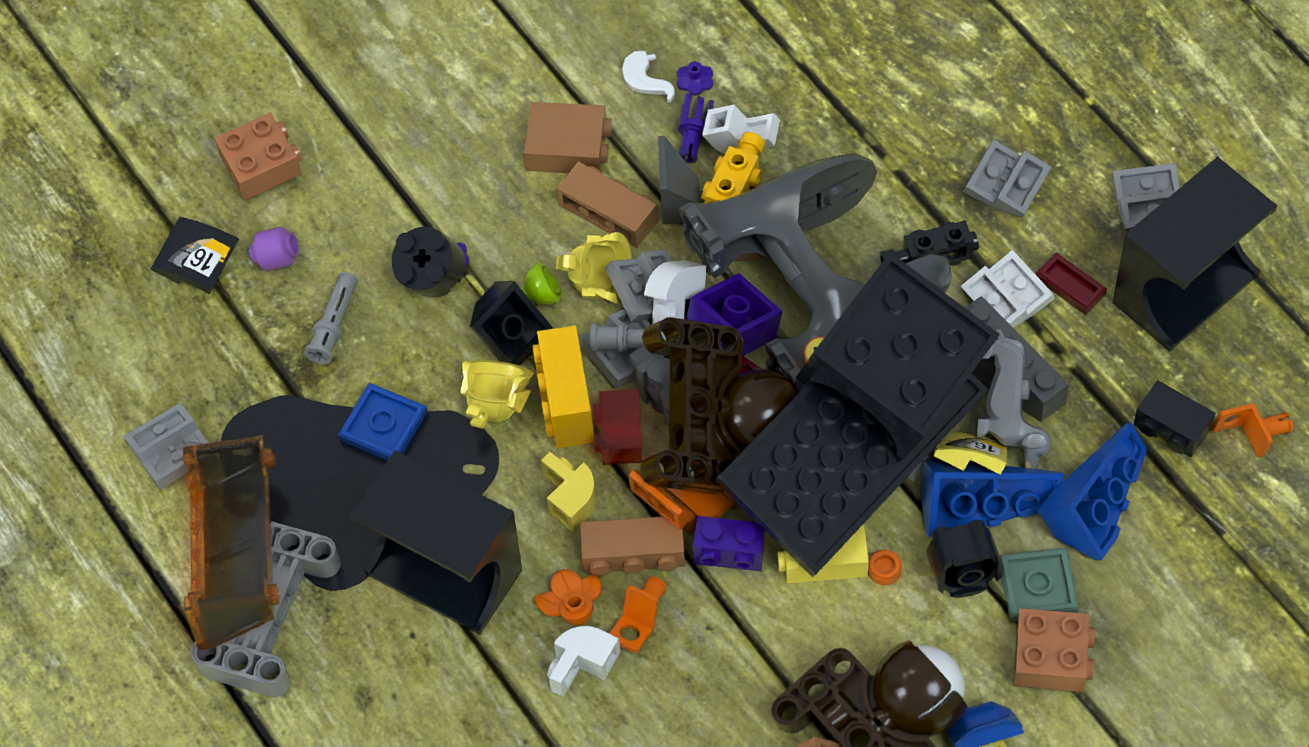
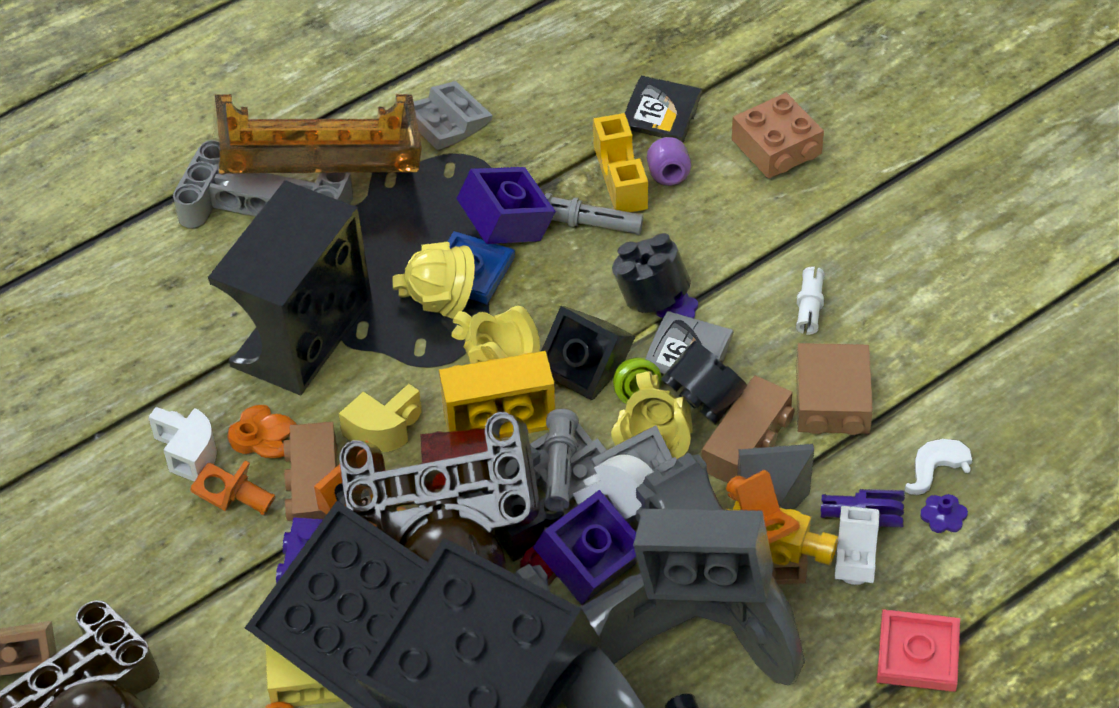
camera: 85 degrees right, 10 degrees down
none -> light yellow helmet [393,242,475,319]
none -> dark purple brick [456,167,556,244]
none -> yellow arch [593,113,648,212]
none -> dark grey brick [633,509,774,603]
none -> light grey slope [645,311,734,377]
none -> black brick [660,341,748,425]
none -> orange bracket [726,470,800,544]
none -> white pin [796,267,825,335]
none -> coral plate [877,609,960,692]

